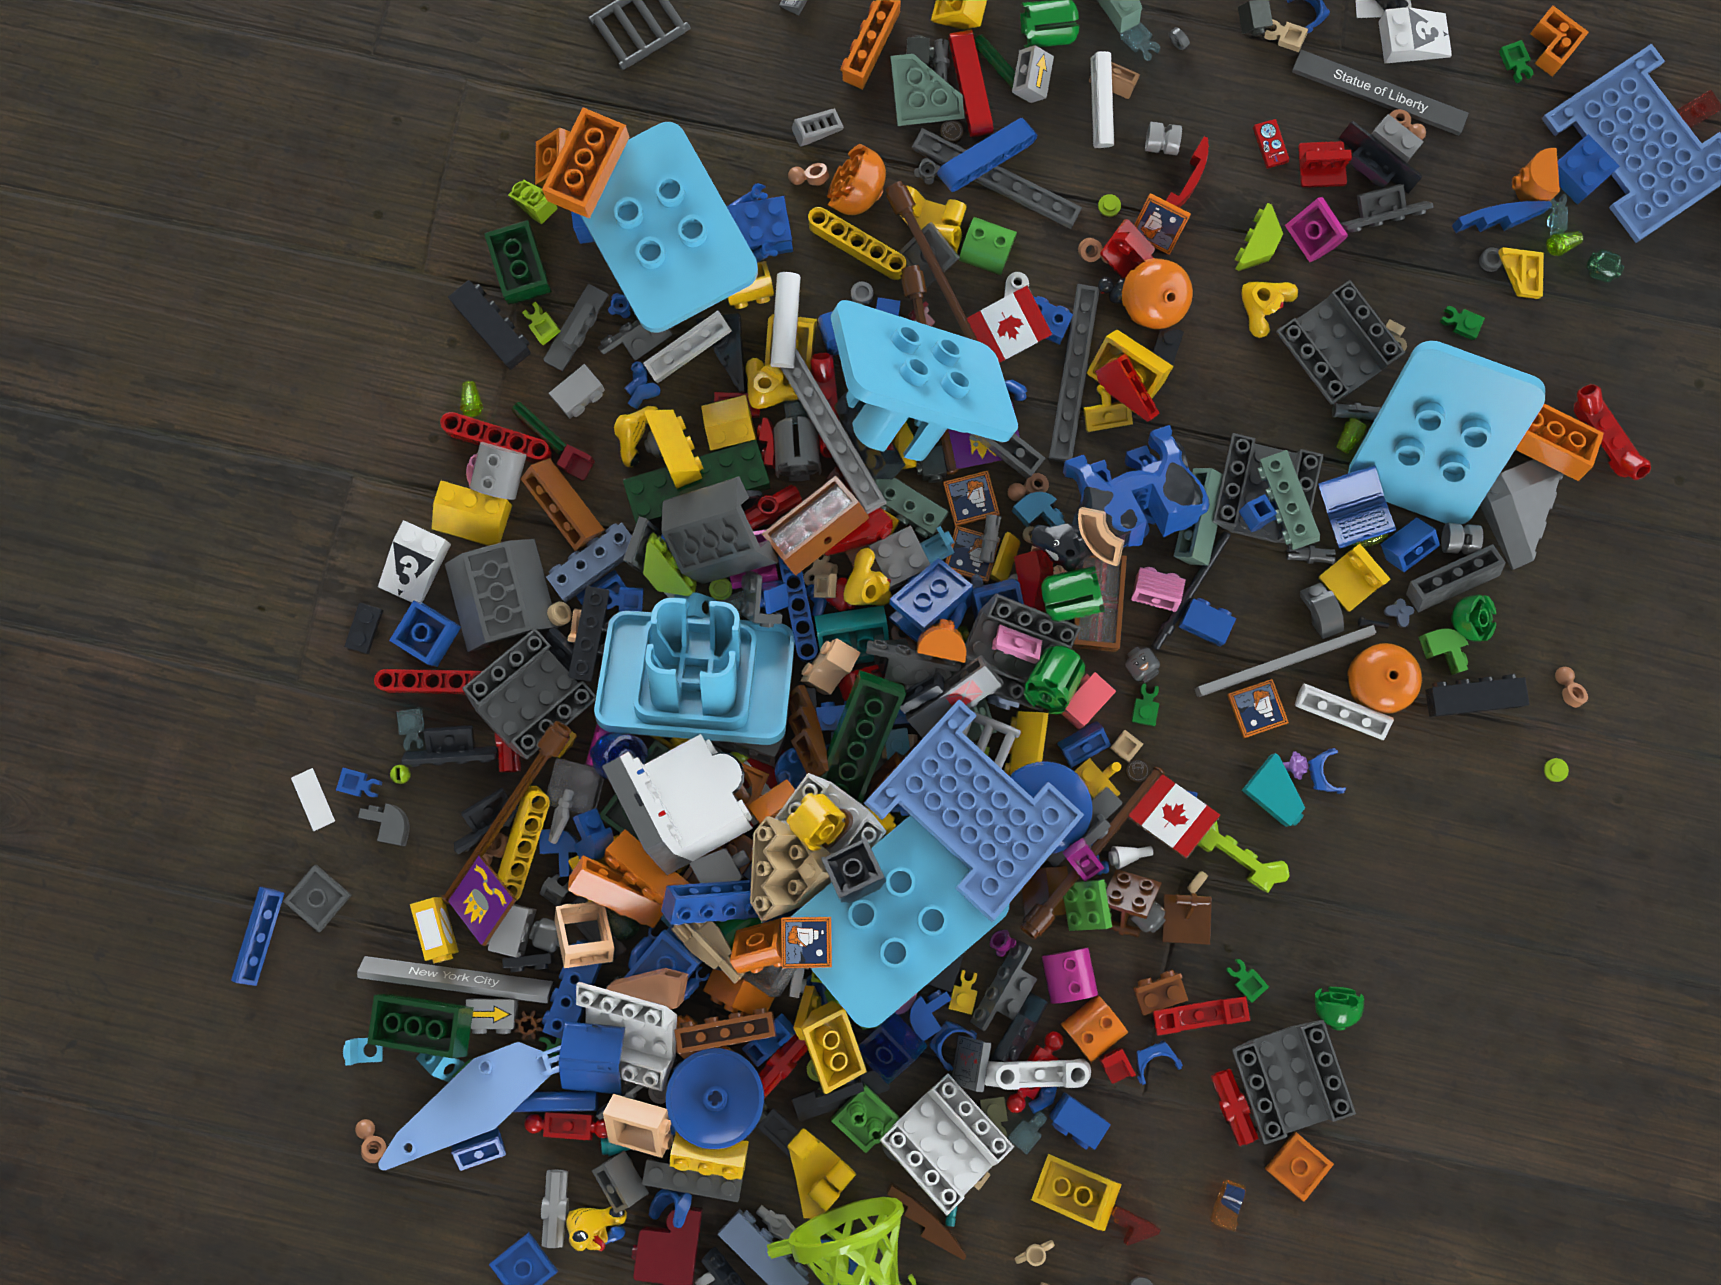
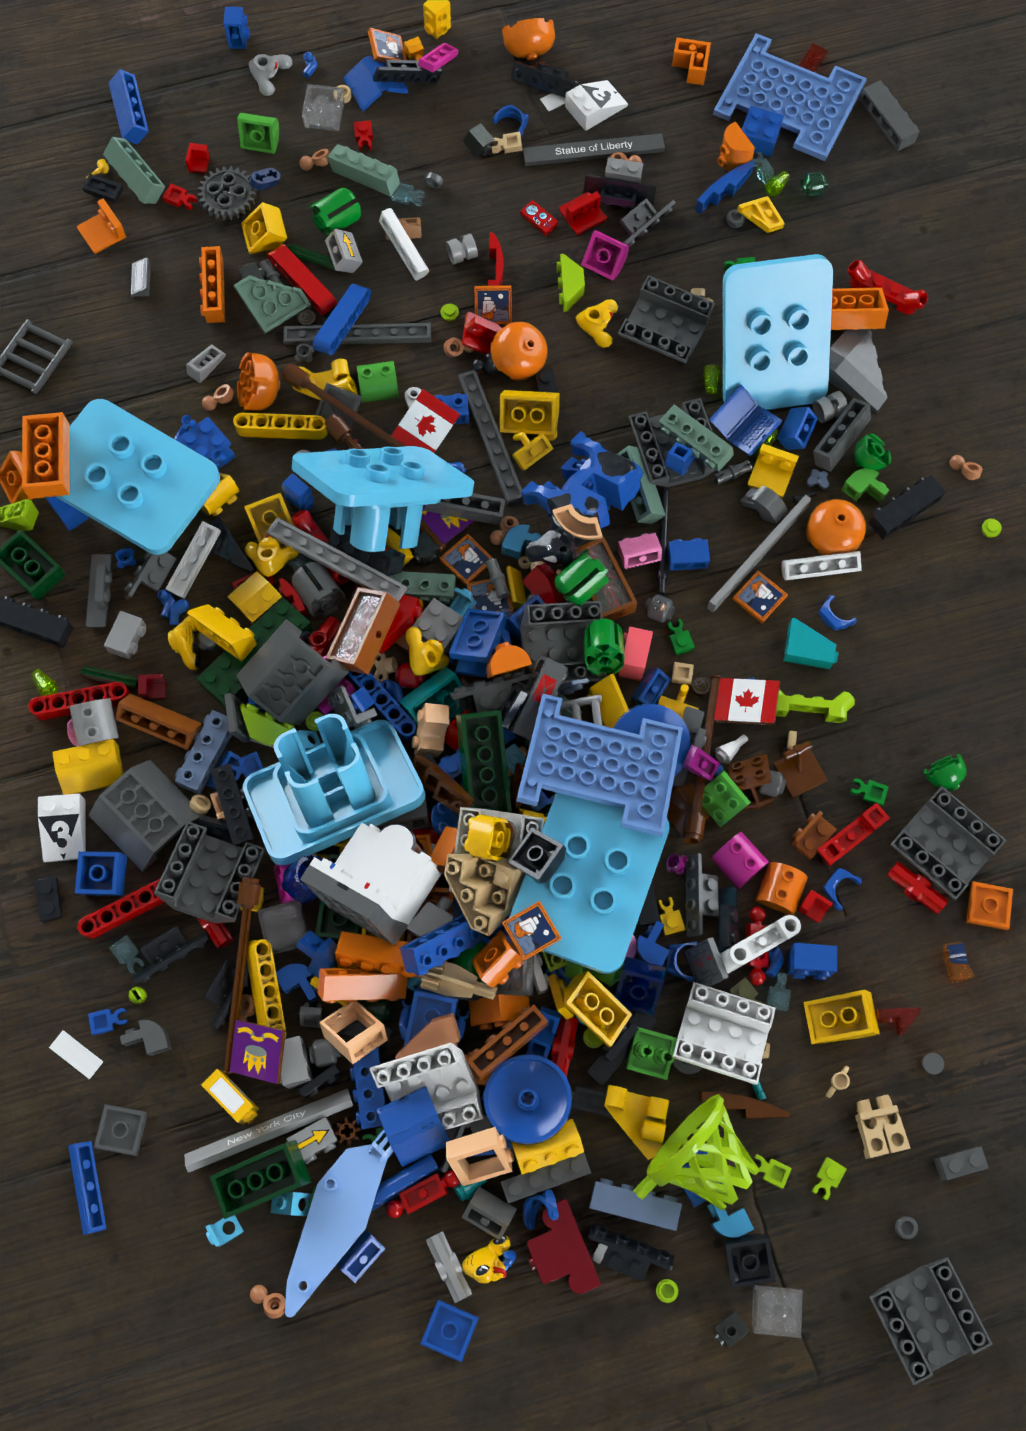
camera: 30 degrees left, 10 degrees down
lime plate [522,302,561,345] -> none
light grey piece [548,789,574,844] -> none
light grey piece [756,1205,796,1240] -> none
white brick [771,272,801,368] -> none
tan tile [814,574,837,598] -> none
bright pink plate [992,625,1042,664] -> none
red slope [1095,353,1160,422] -> none
medium lavender plant [1283,751,1308,780] -> none
dark grey pin [1332,403,1381,421] -> none
green plate [1499,40,1533,83] -> none

